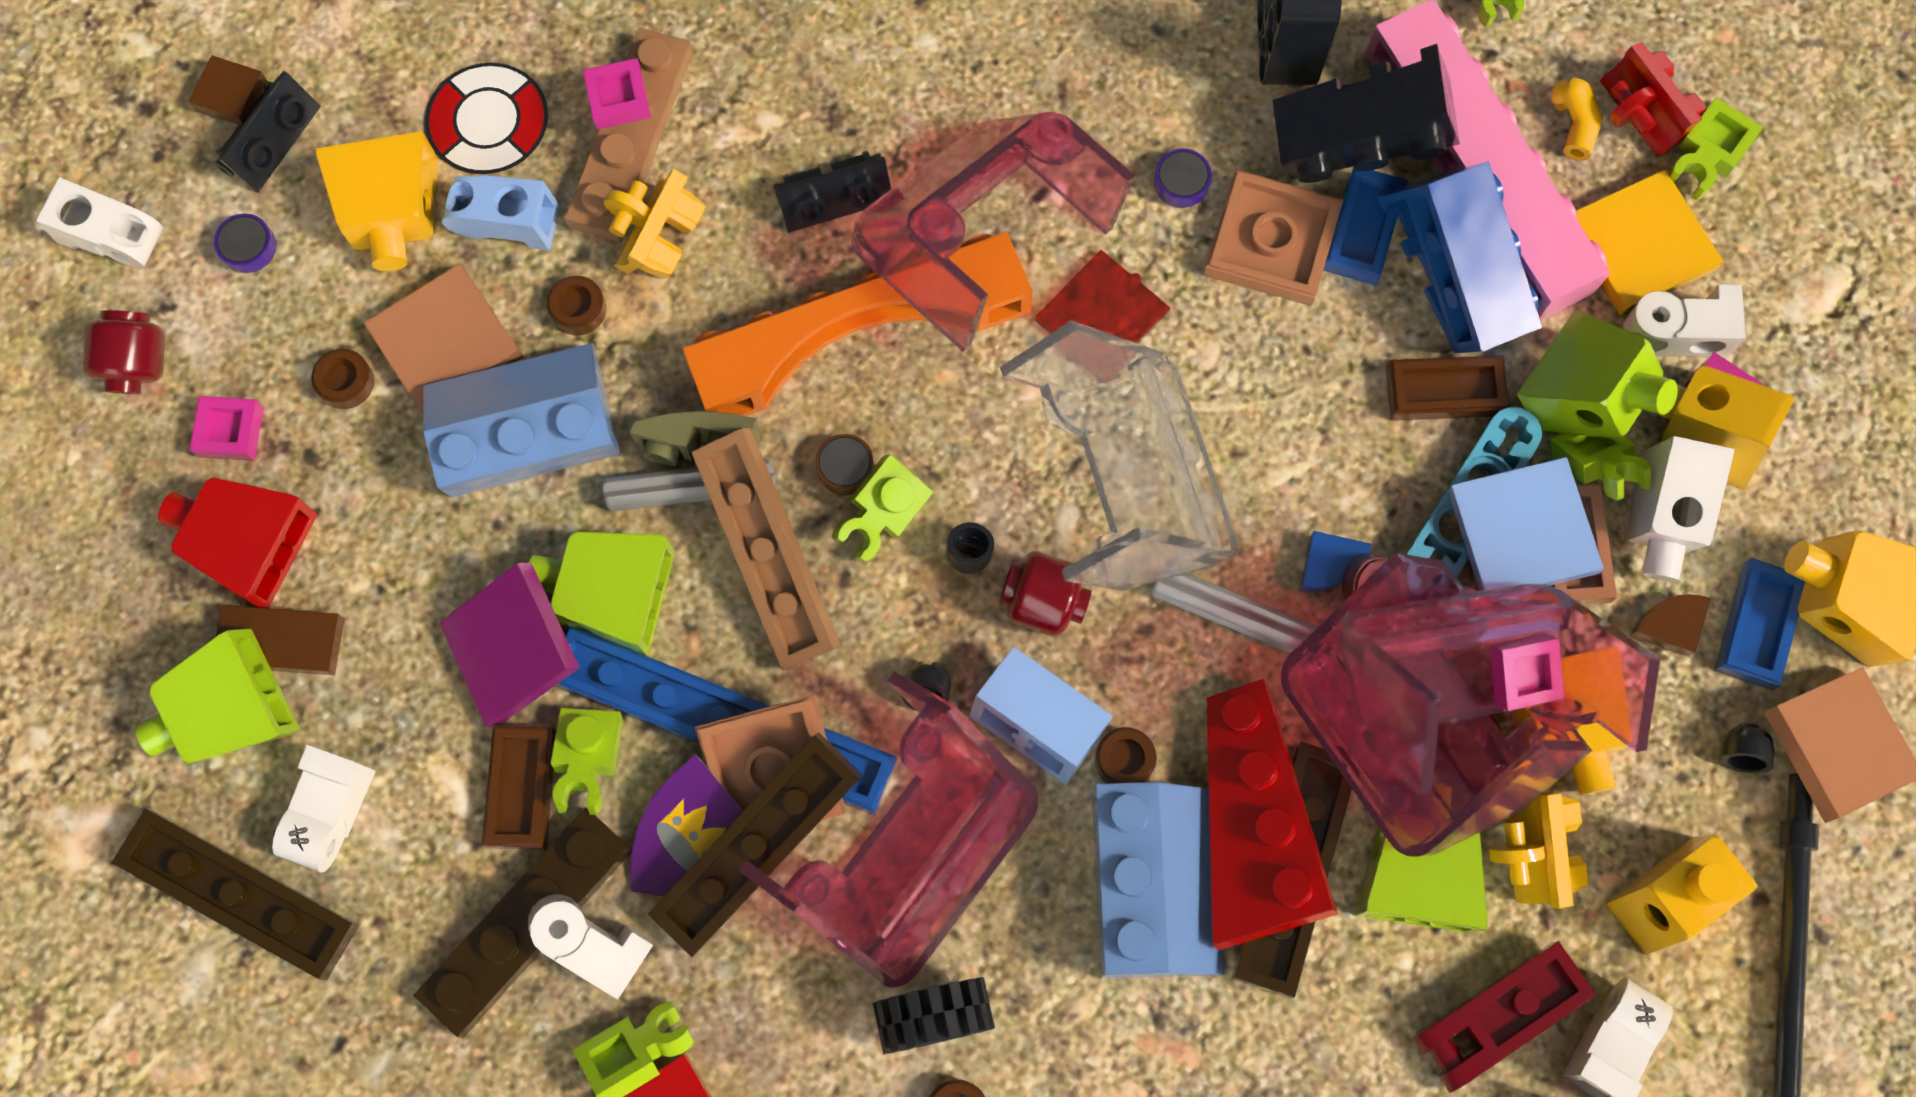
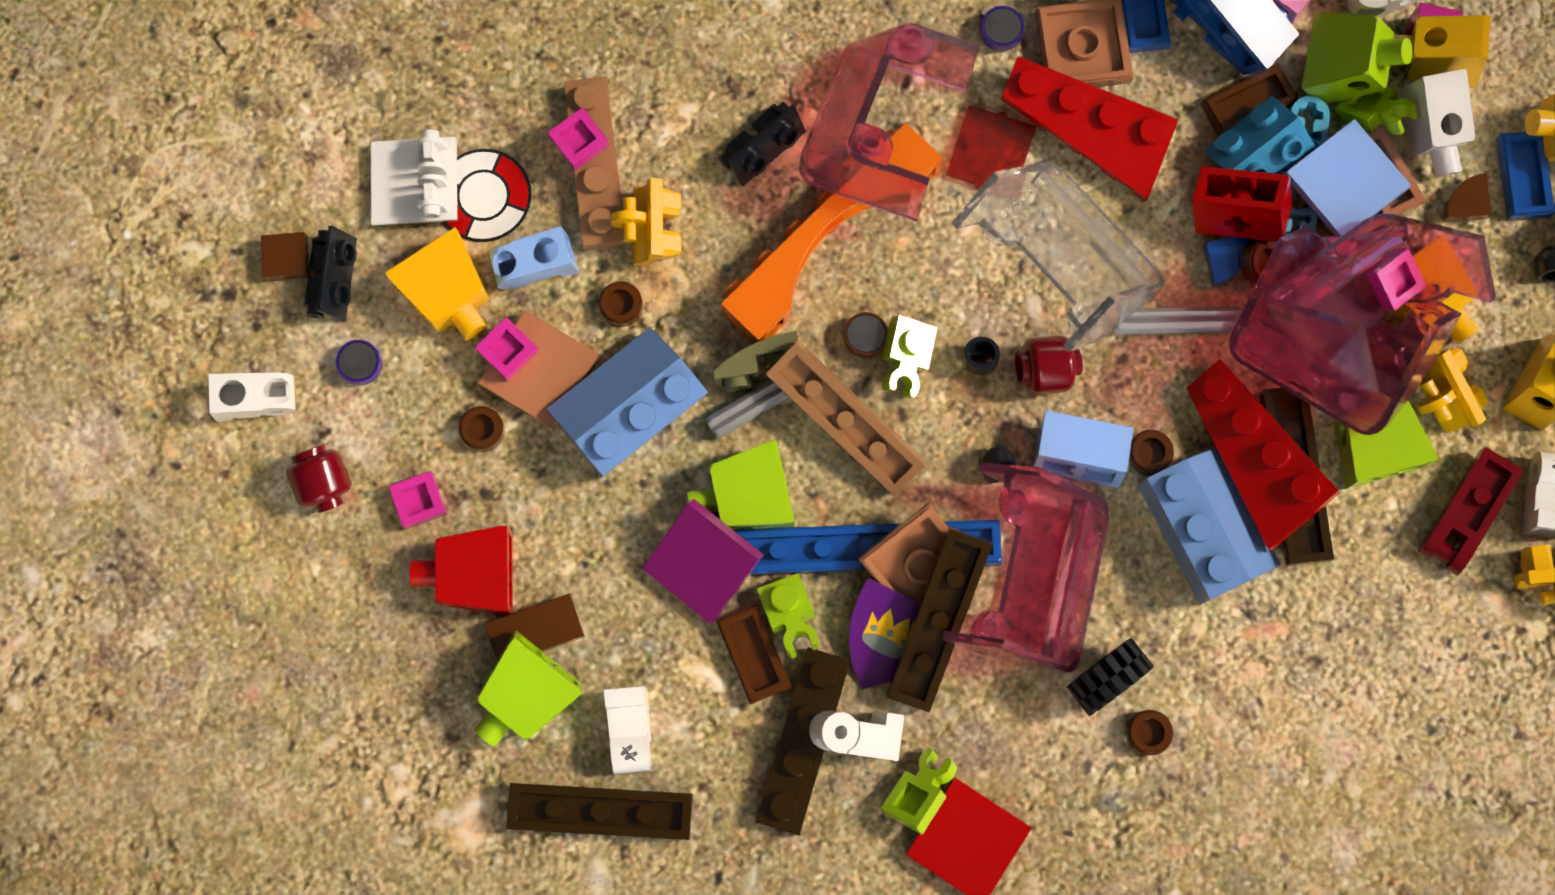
camera: 25 degrees left, 5 degrees up
none -> white hinge [371,129,457,226]
none -> dark pink tile [475,317,539,381]
none -> red wing [1000,56,1179,202]
none -> red brick [1192,166,1292,243]
none -> dark azure bracket [1203,96,1314,174]

